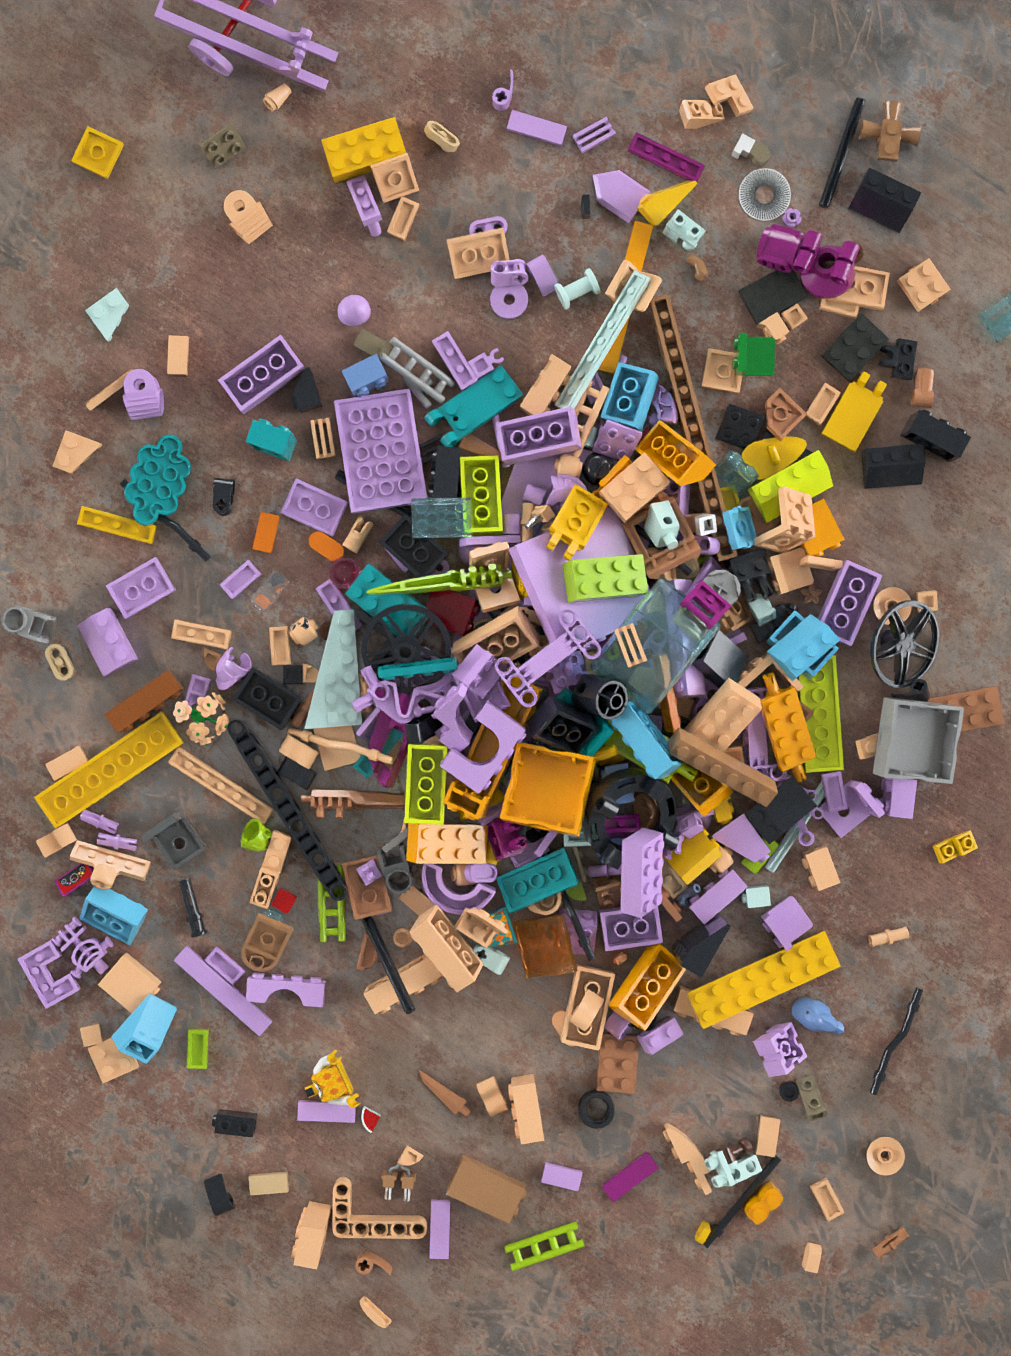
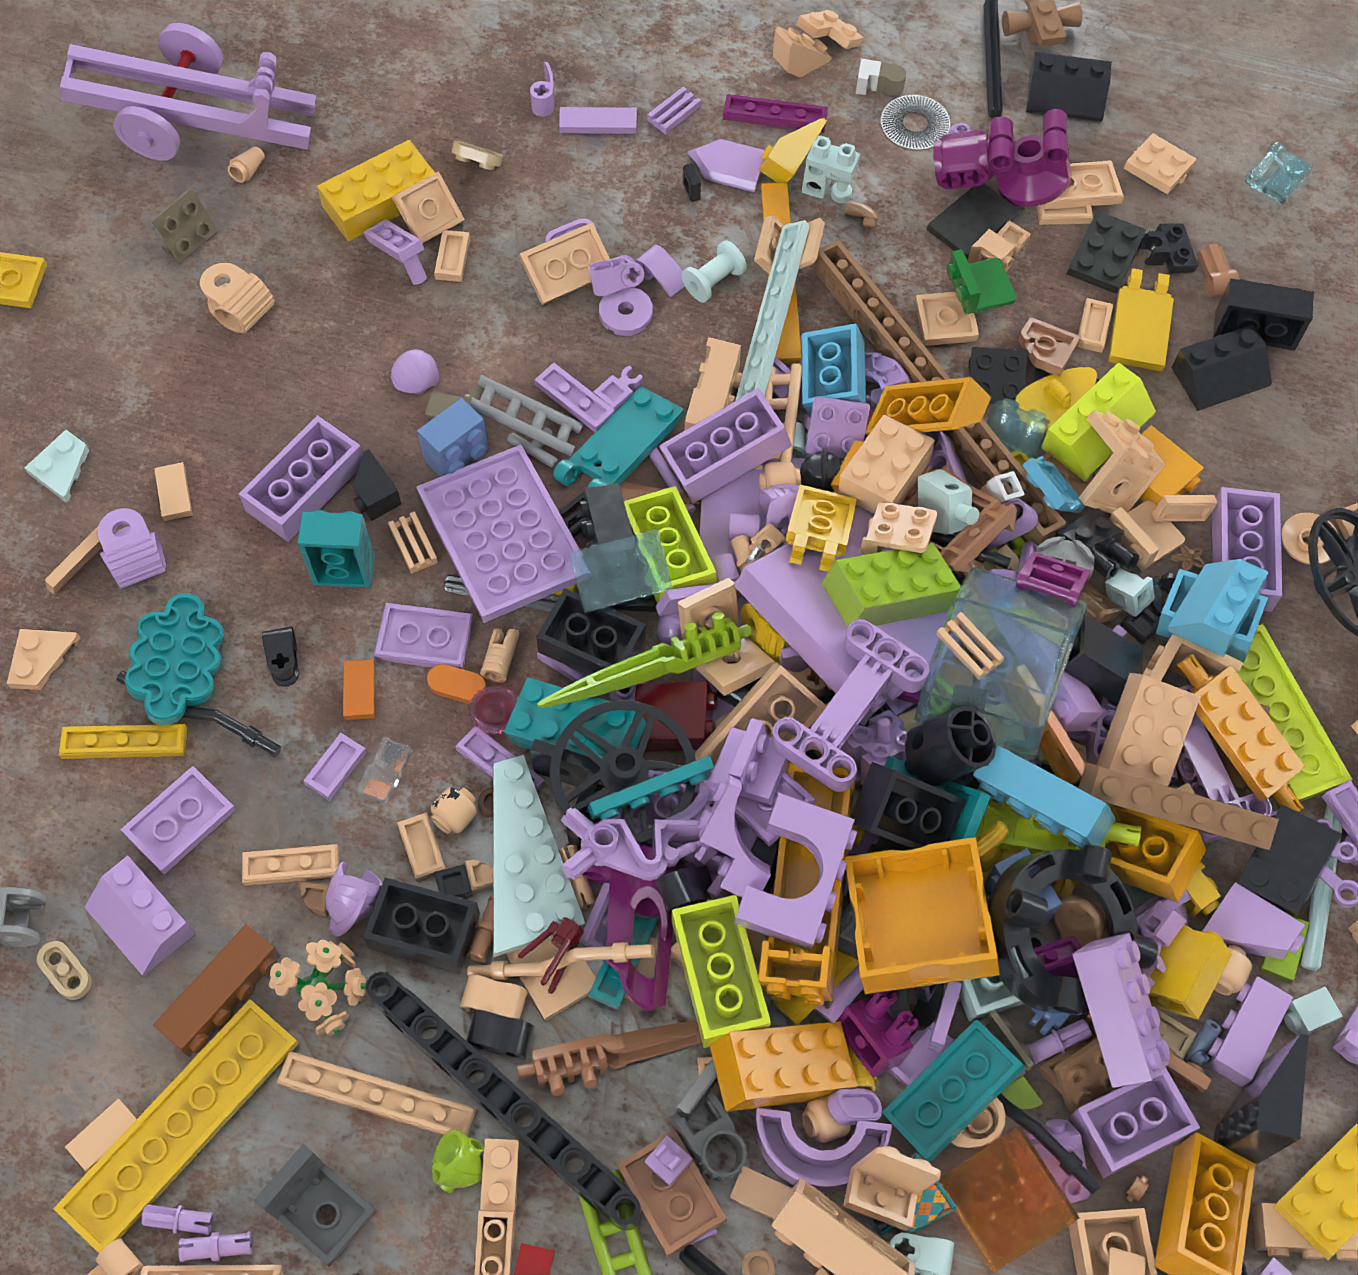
camera: 25 degrees left, 25 degrees down
lavender tile [185,674,212,706] -> none
none -> dark red plant [518,917,584,994]
none -> light nougat bracket [861,502,937,555]

